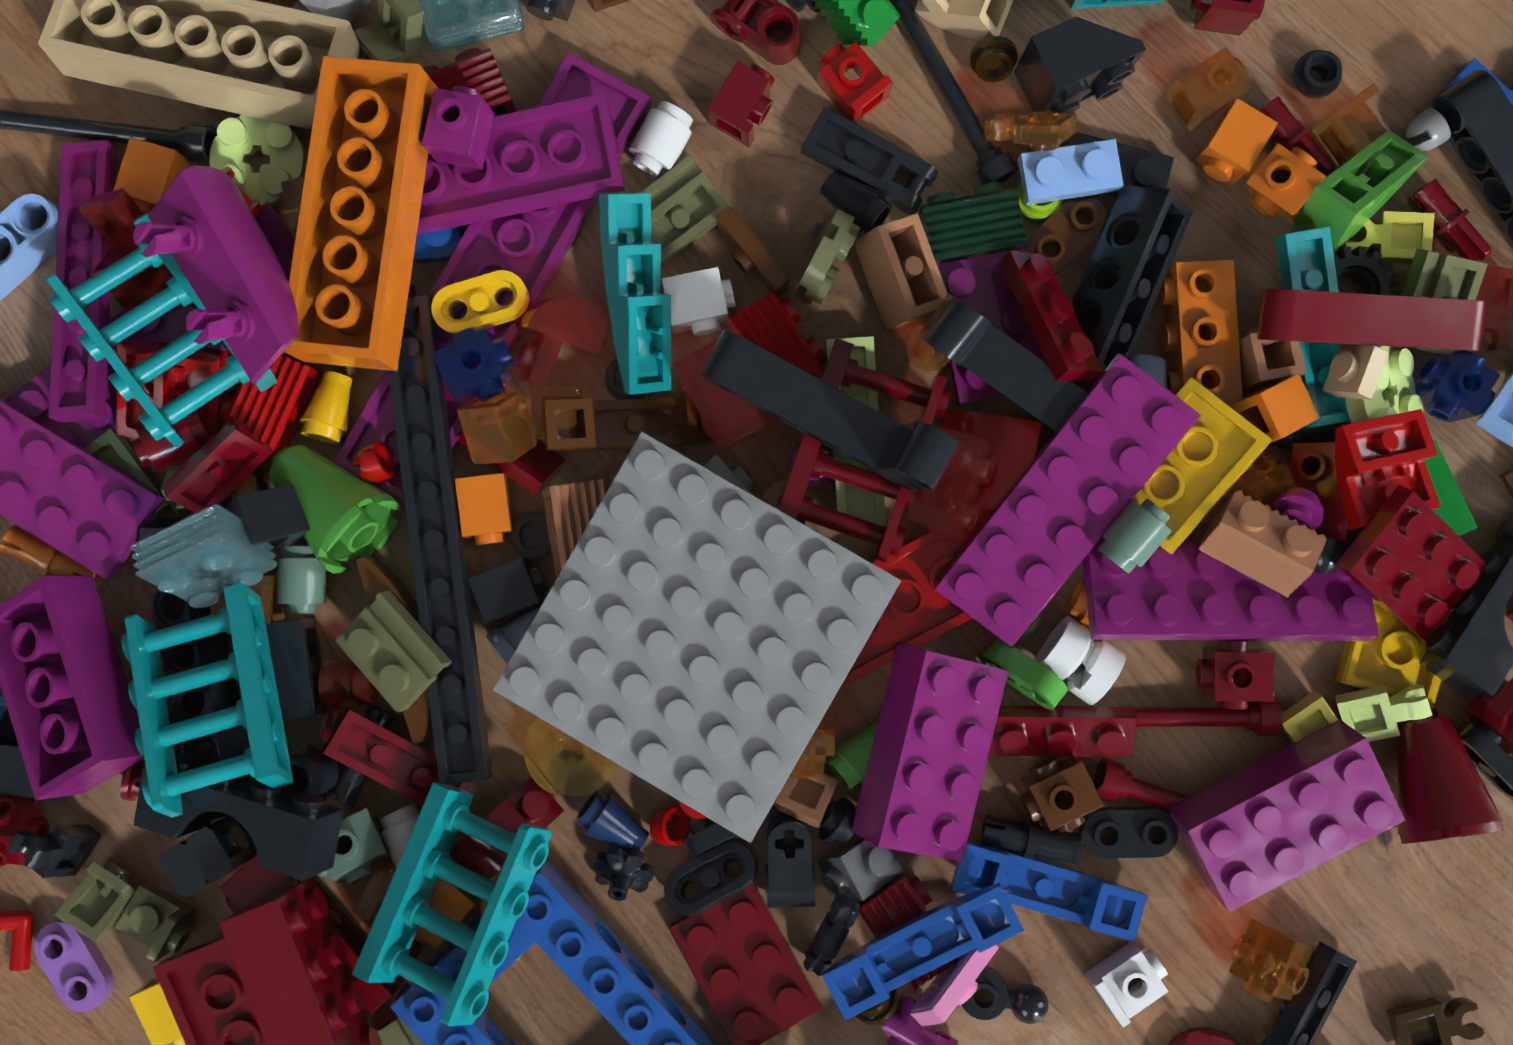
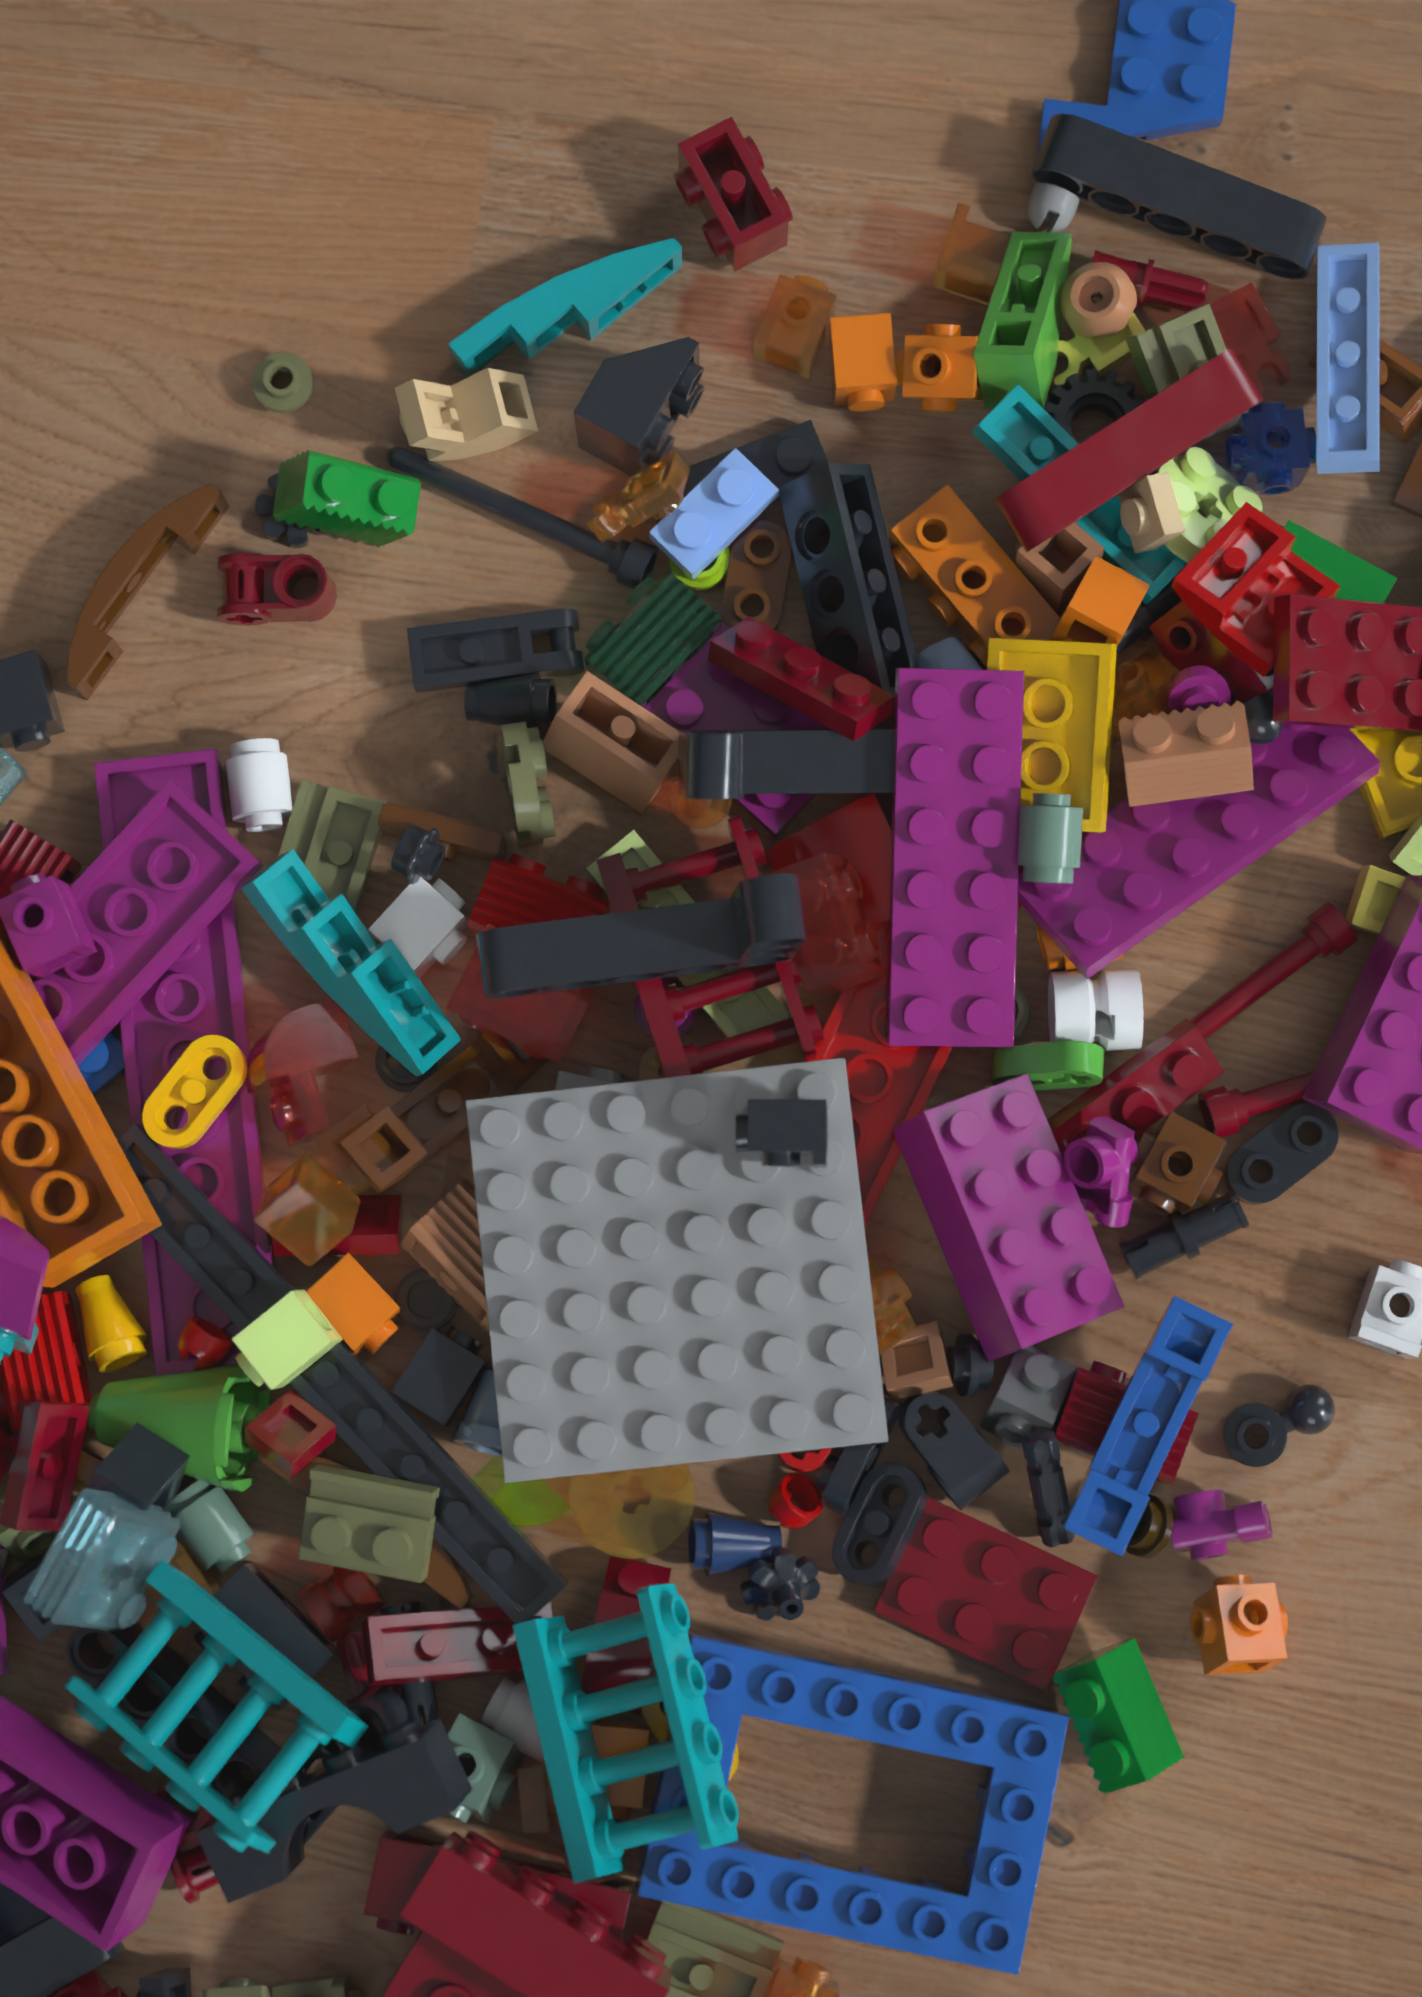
camera: 35 degrees left, 5 degrees down
black brick [159,816,257,898] -> none
clear blue brick [432,327,515,404] -> none
dark red brick [708,61,775,148] -> none
red brick [817,41,893,123] -> none
bright green cone [825,719,879,789] -> none
bright pink plate [910,945,999,1026] -> none
blue slope [950,842,1148,942] -> none
dark brown plate [970,36,1018,82] -> none
dark red brick [1195,640,1275,710] -> none
dark red axle [1260,96,1335,177] -> none
black plate [1293,50,1342,99] -> none
none -> yellowish green brick [232,1289,343,1390]
none -> dark red plate [245,1389,336,1478]
none -> black plate [391,825,446,885]
none -> clear neon green tile [492,1479,572,1527]
none -> black brick [735,1099,828,1168]
none -> nougat plate [1060,262,1137,338]
none -> magenta plate [1064,1117,1138,1227]

